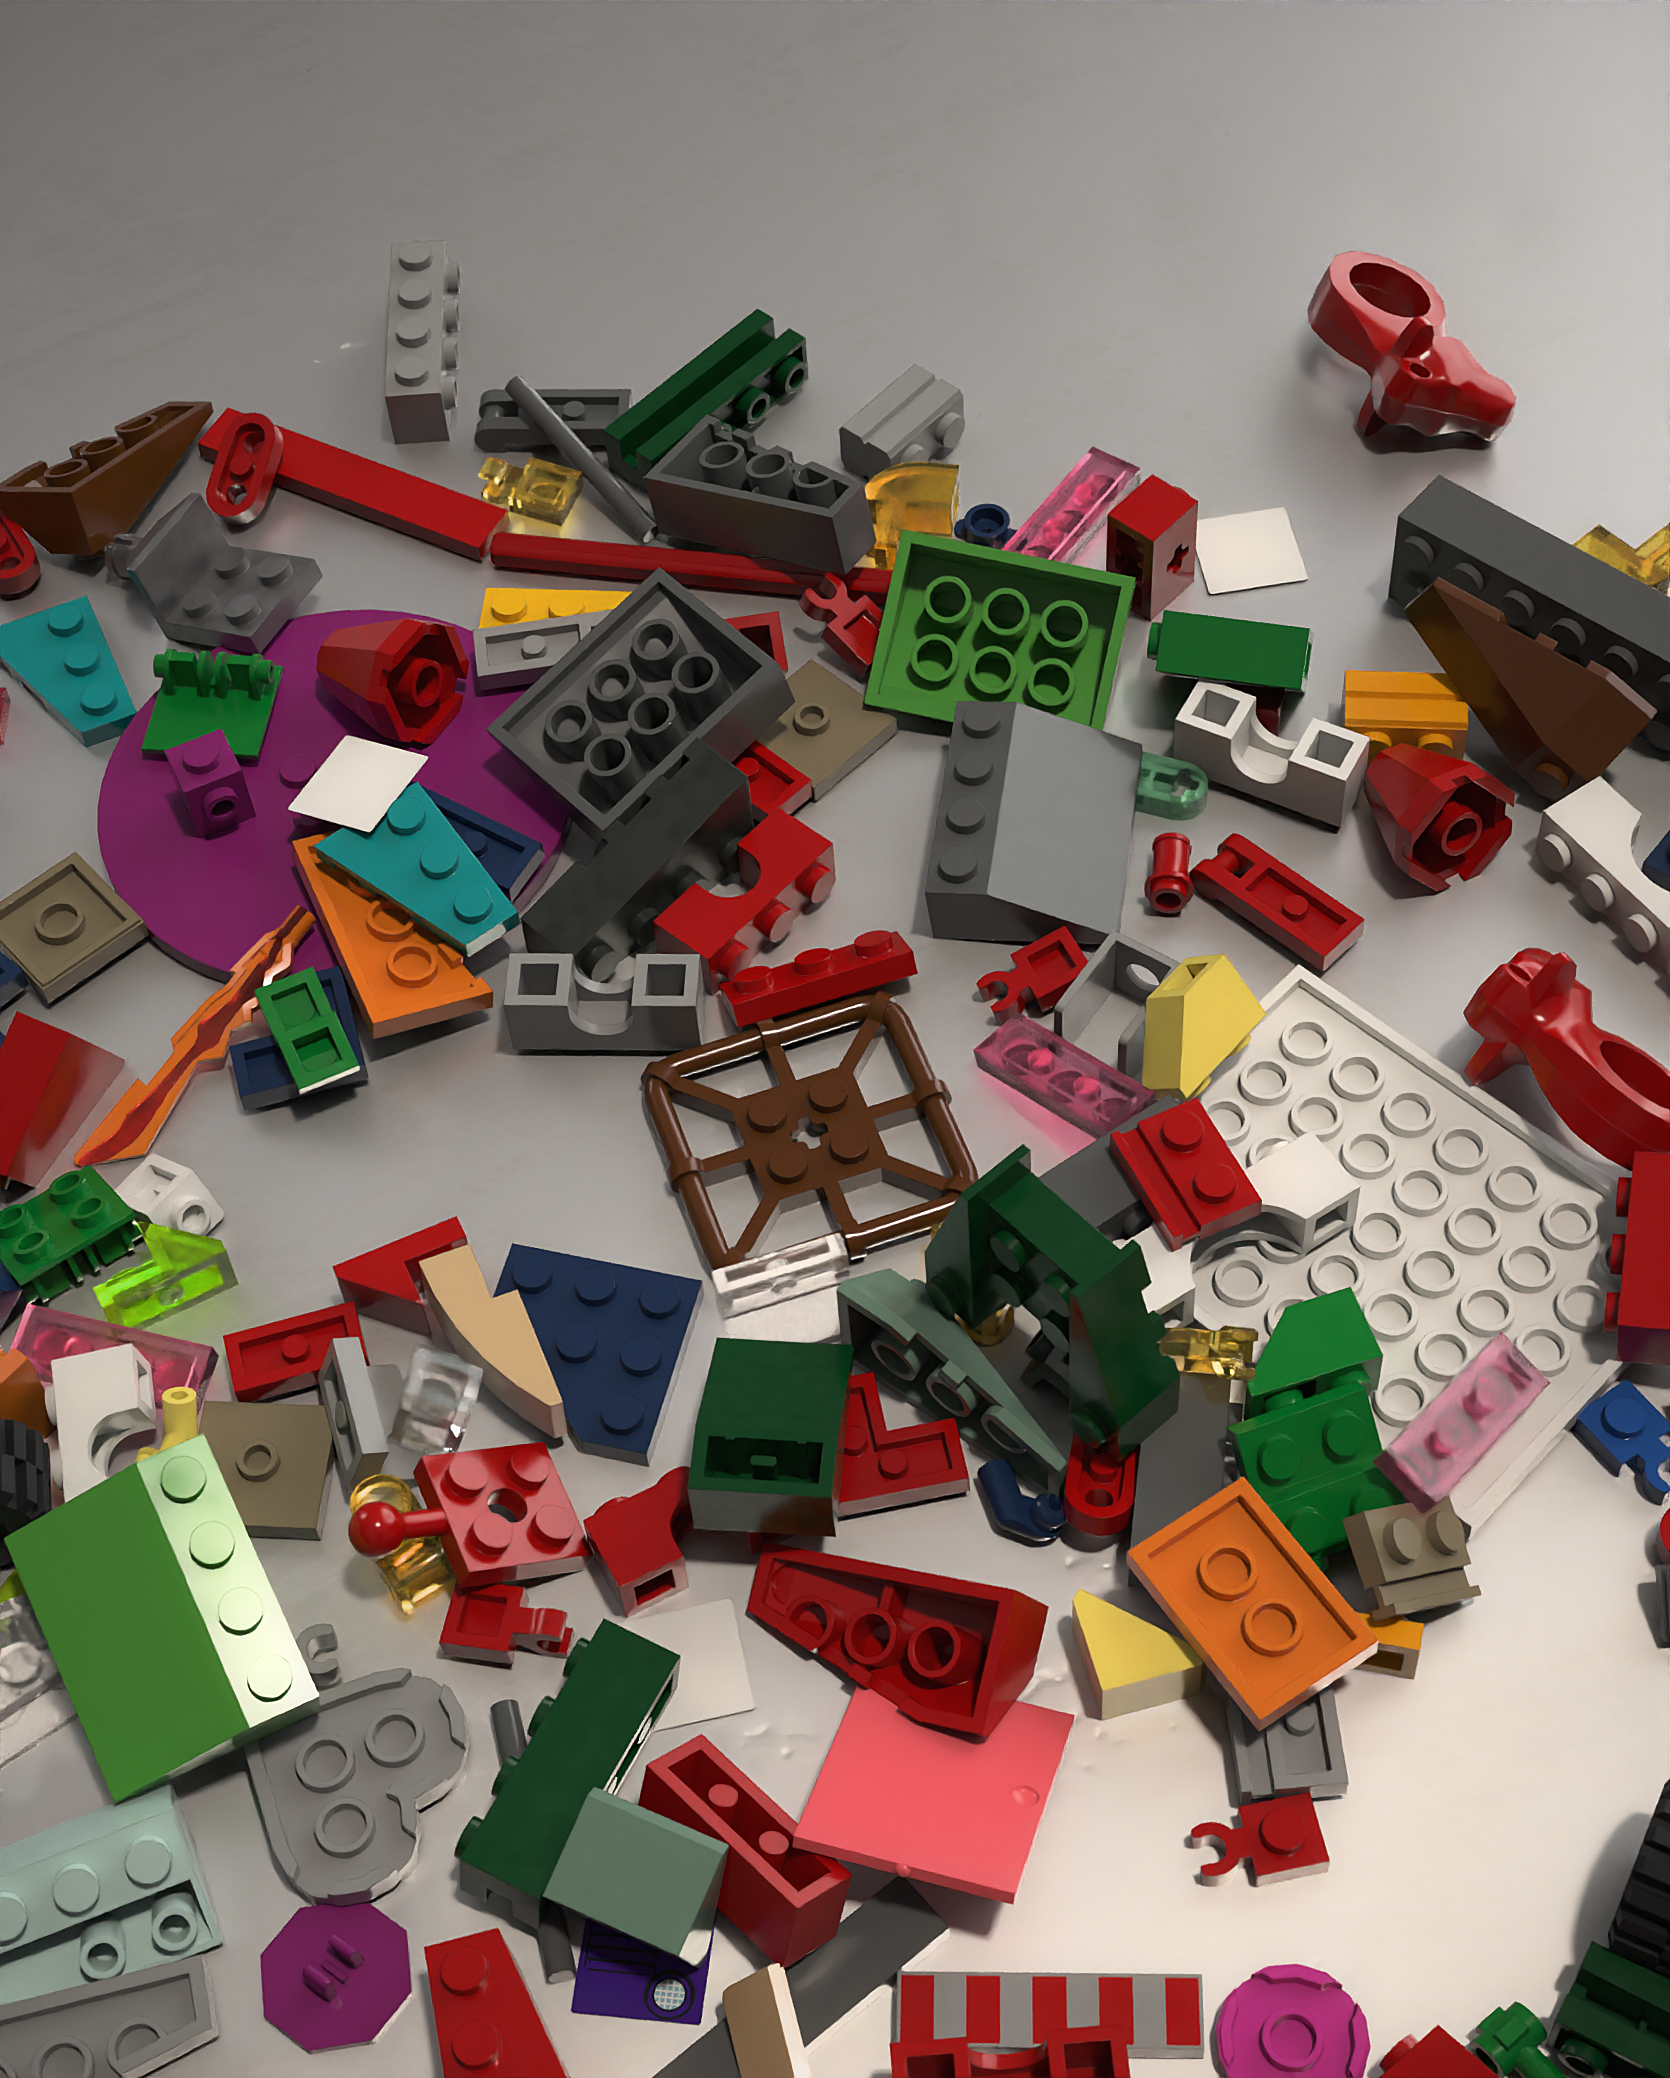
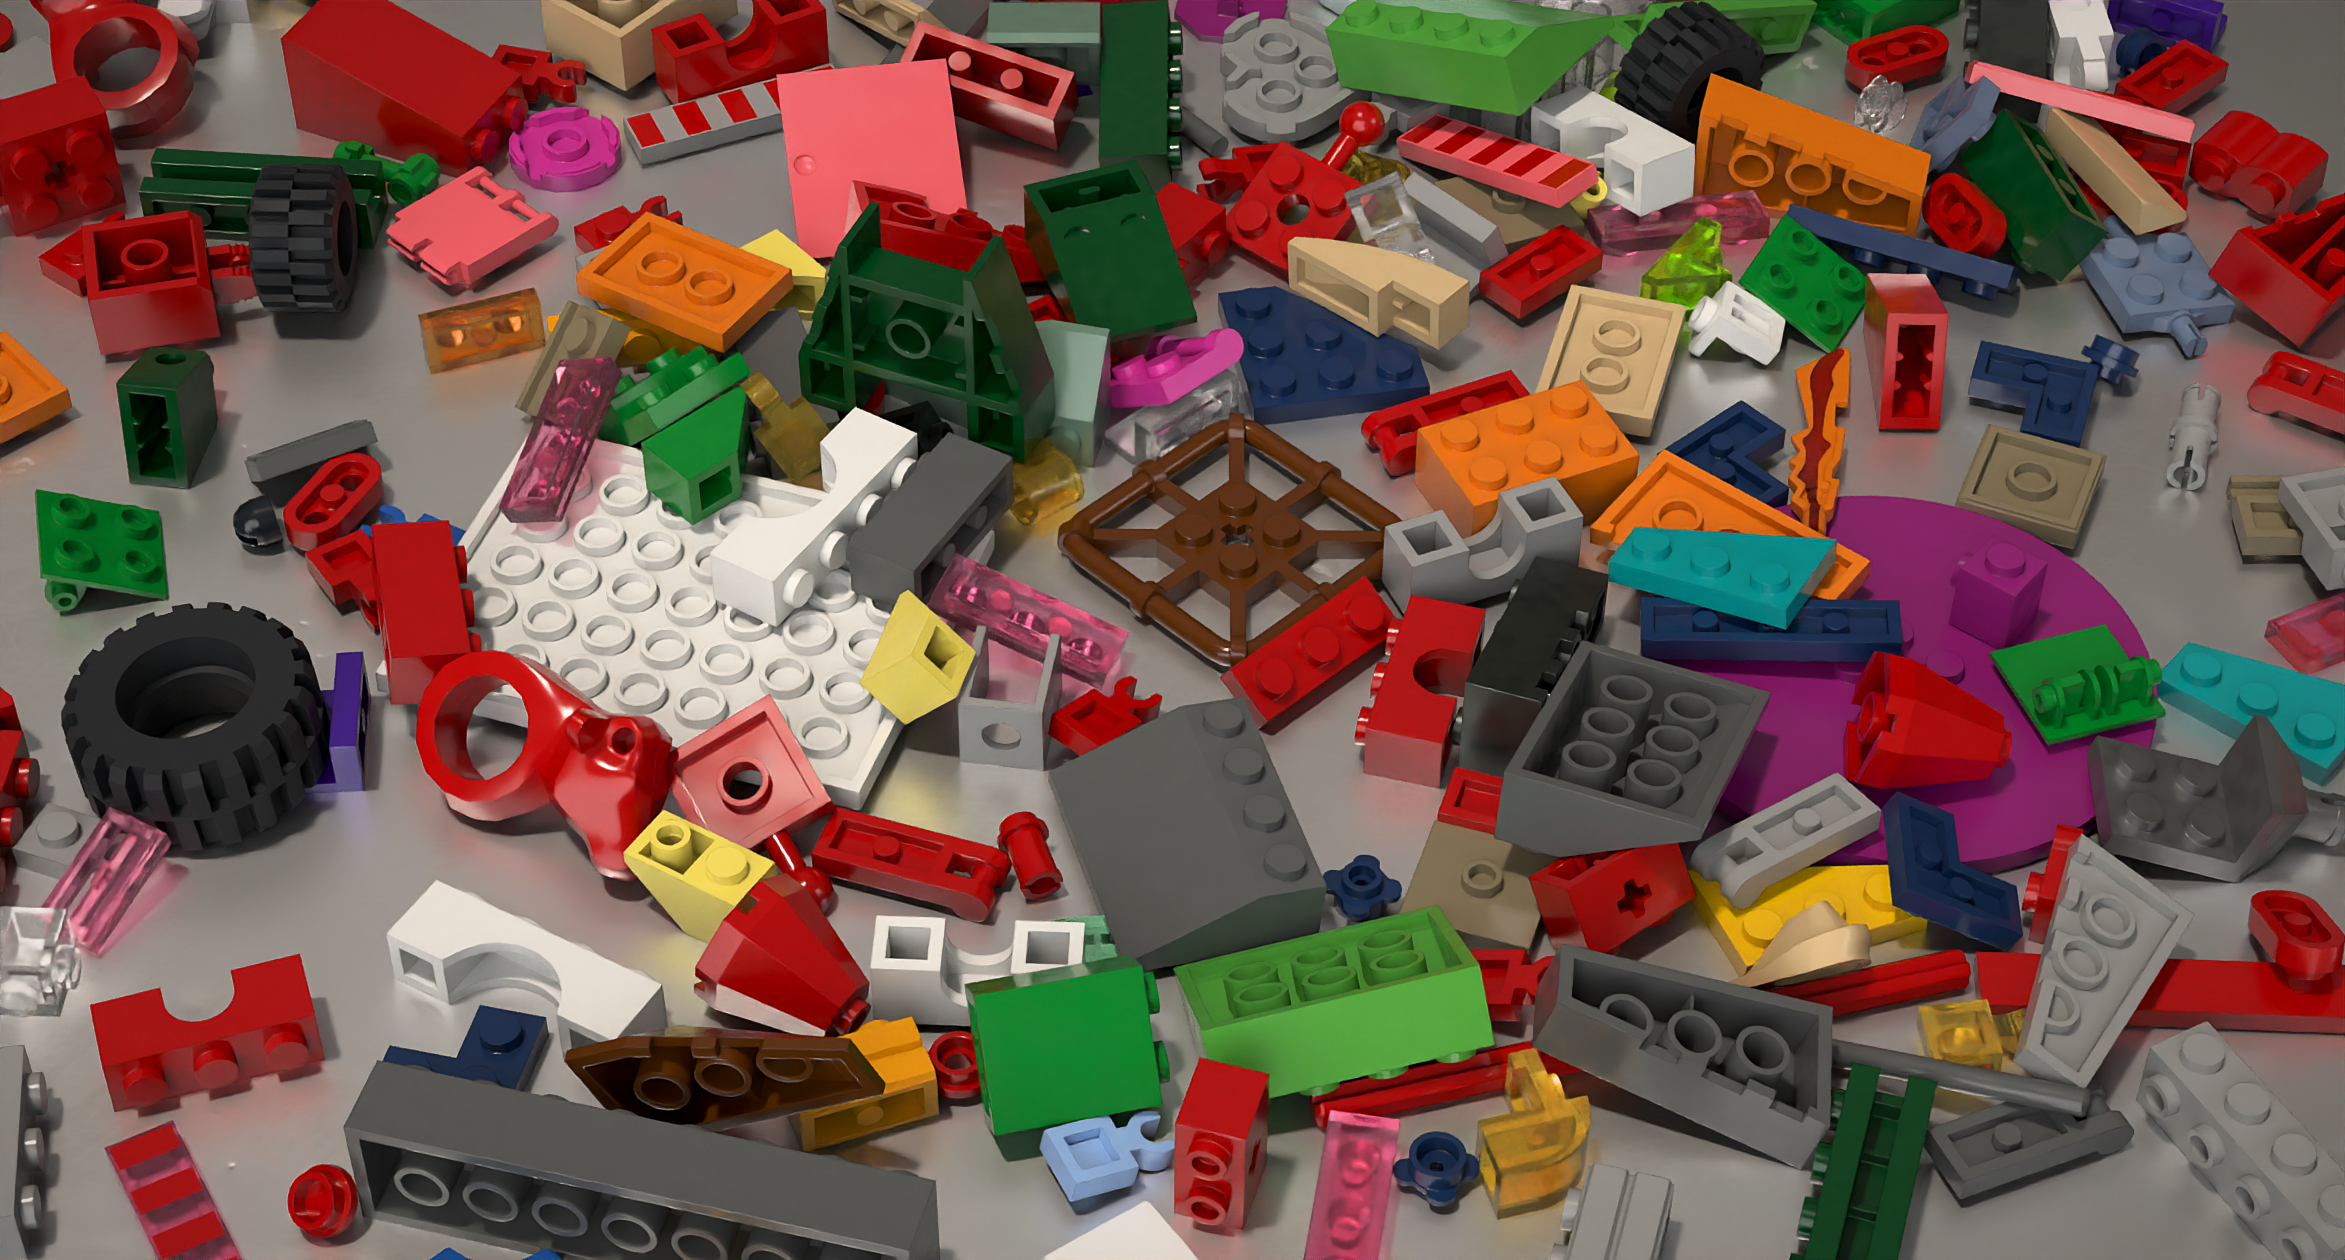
camera: 150 degrees right, 10 degrees down
green slope [254,967,360,1094] -> none
white sticker [288,735,428,832] -> none
red slope [332,1216,468,1336] -> none
red plate [1109,1097,1262,1252] -> none
none -> coral plate [386,166,559,286]
none -> clear orange plate [418,287,546,374]
none -> light yellow slope [623,810,776,944]
none -> plate [666,694,837,914]
none -> red plate [927,1031,980,1098]
none -> light blue plate [1039,1111,1175,1202]
none -> dark pink plate [1111,328,1244,409]
none -> dark blue plate [1323,855,1402,923]
none -> red plate [1360,370,1531,476]
none -> coral tile [1396,113,1599,209]
none -> orange brick [1414,380,1640,539]
none -> tan plate [1534,284,1687,438]
none -> tan piece [1729,901,1872,990]
none -> dark blue plate [1882,791,2023,952]
none -> light grey wing [2013,833,2195,1088]
none -> red plate [2021,823,2084,945]

